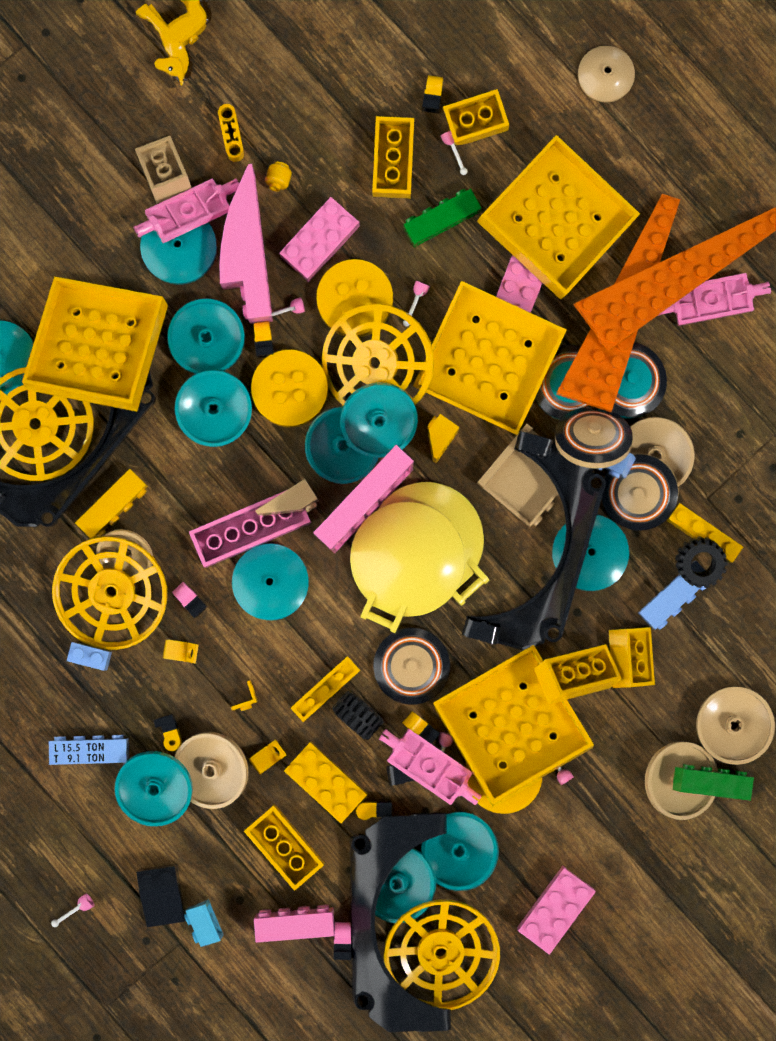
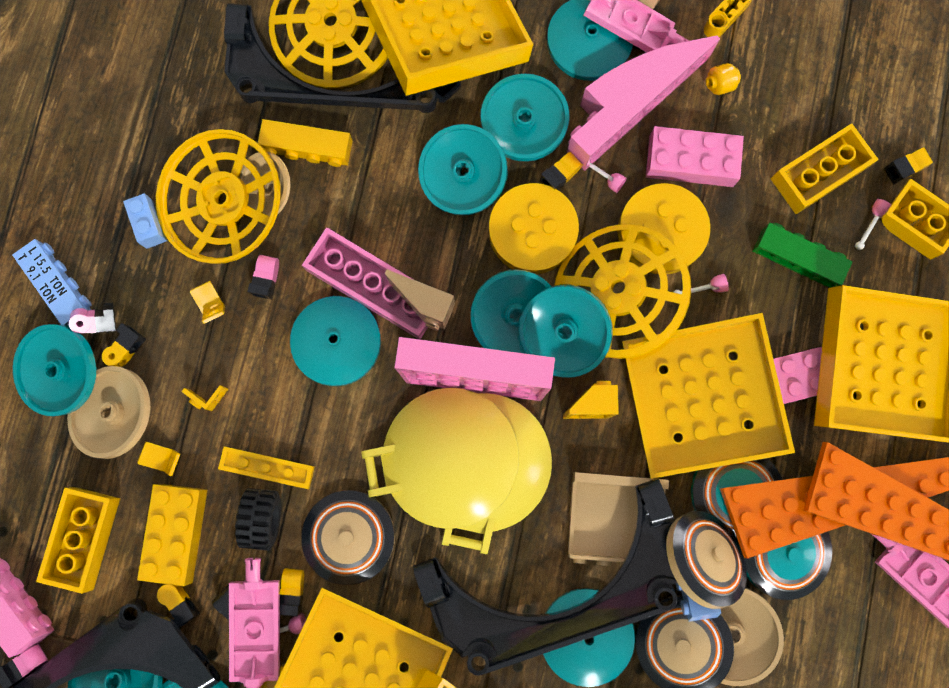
camera: 50 degrees right, 5 degrees down
none -> leg [69,302,116,333]

